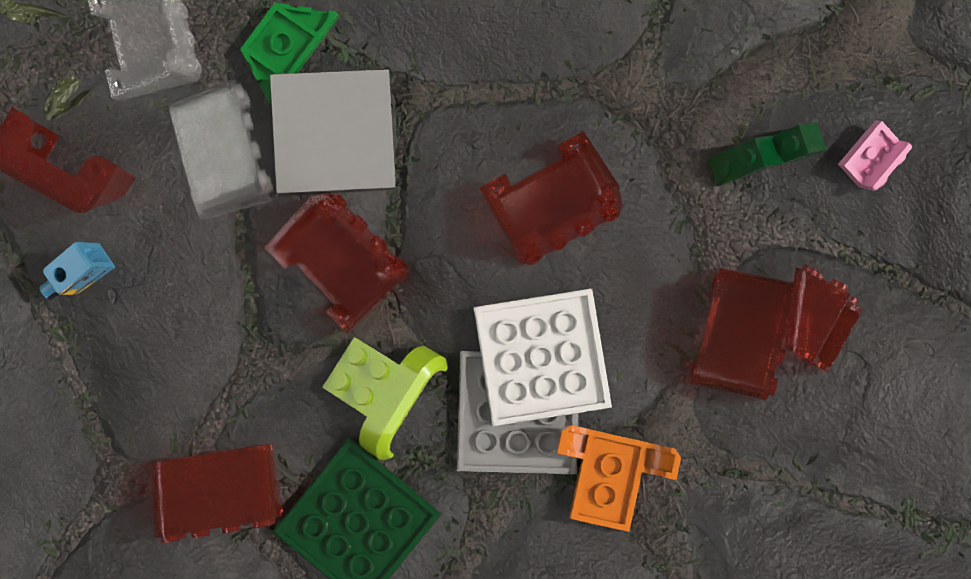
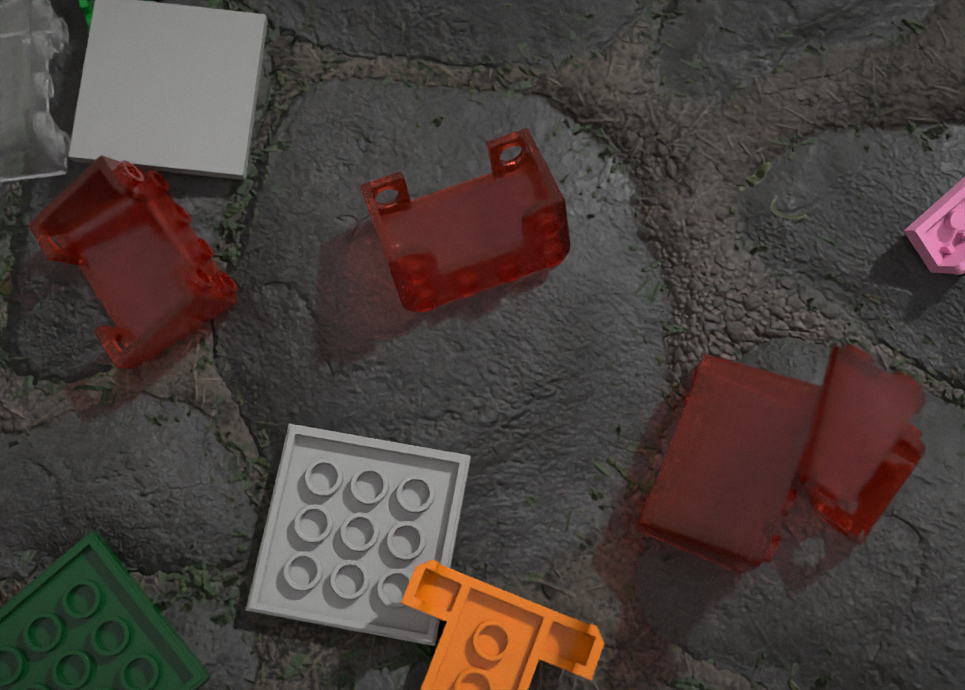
camera: 10 degrees right, 10 degrees down
lime piece [322,337,448,461] -> none
white tile [474,289,612,426] -> none
dark green arch [708,122,827,187] -> none

